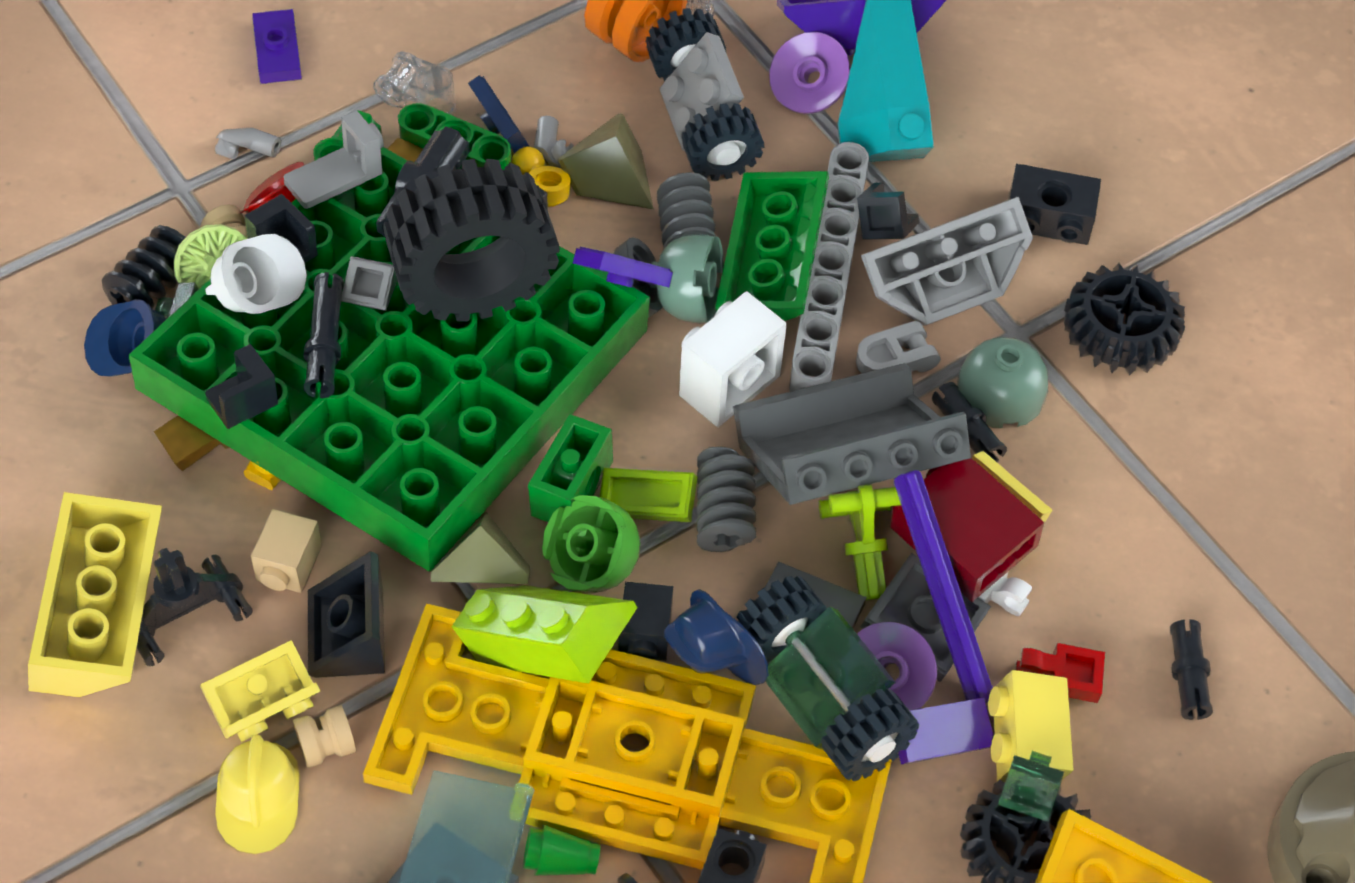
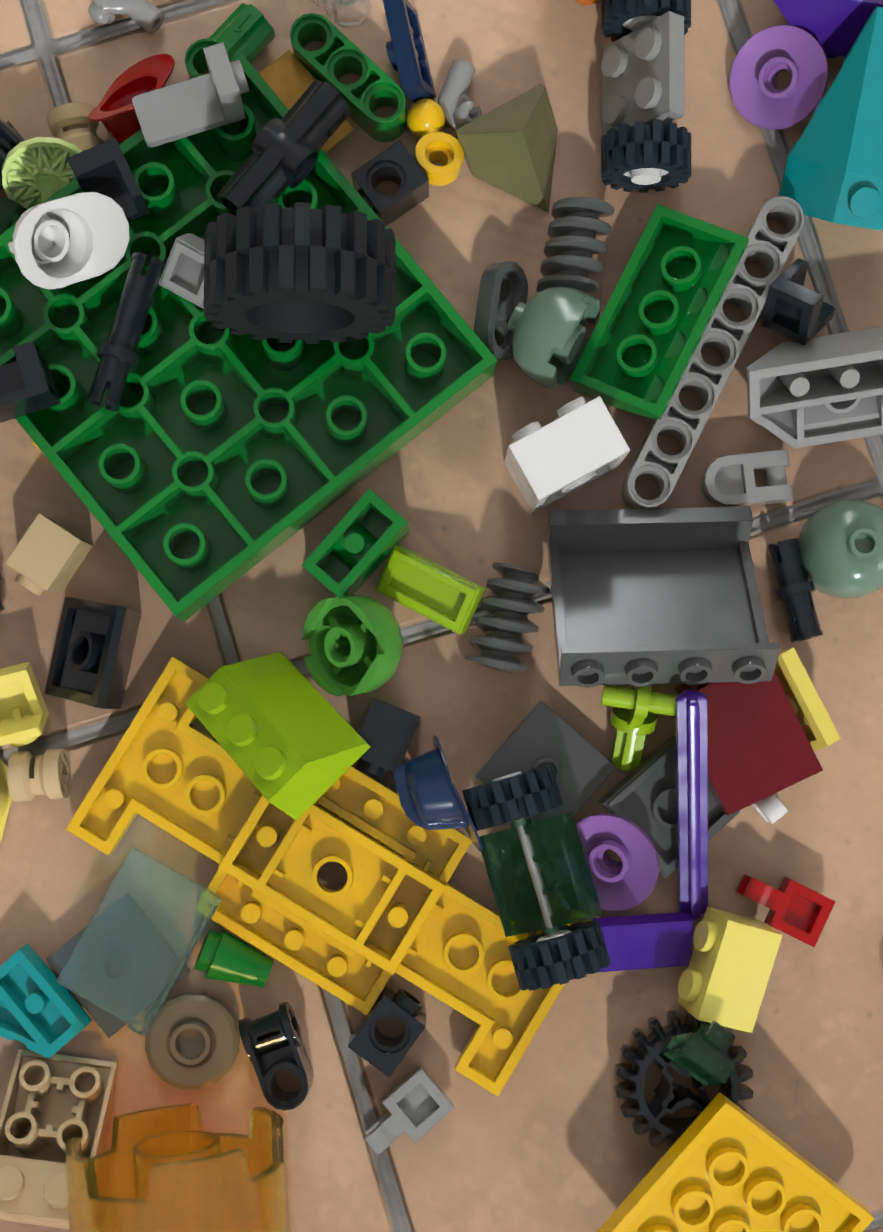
camera: 20 degrees right, 30 degrees up
olive slope [431,512,530,584] -> none
dark purple plate [573,247,673,288] -> none

